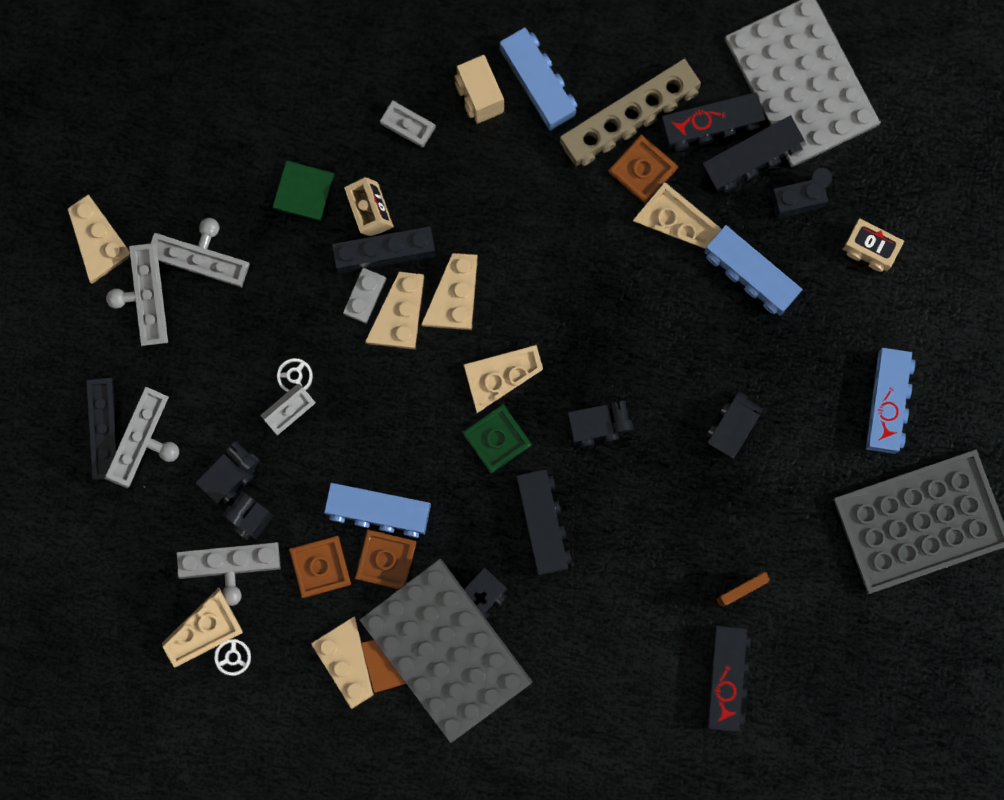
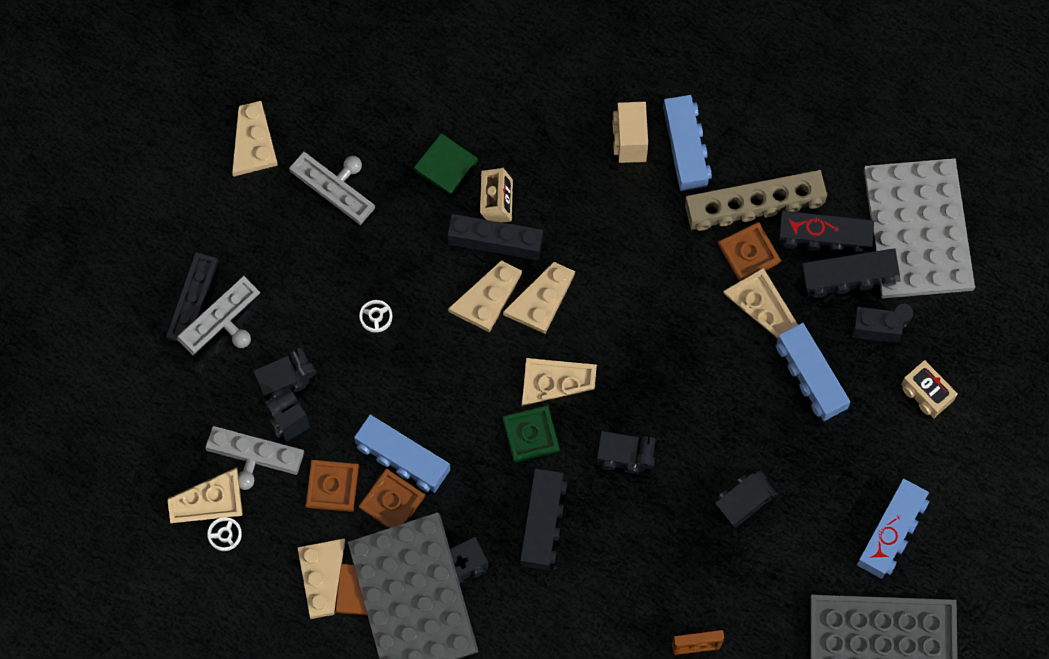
camera: 20 degrees right, 10 degrees down
light grey plate [106,243,168,346] -> none
light grey plate [261,383,315,435] -> none
light grey plate [343,268,386,324] -> none
light grey plate [380,101,435,148] -> none

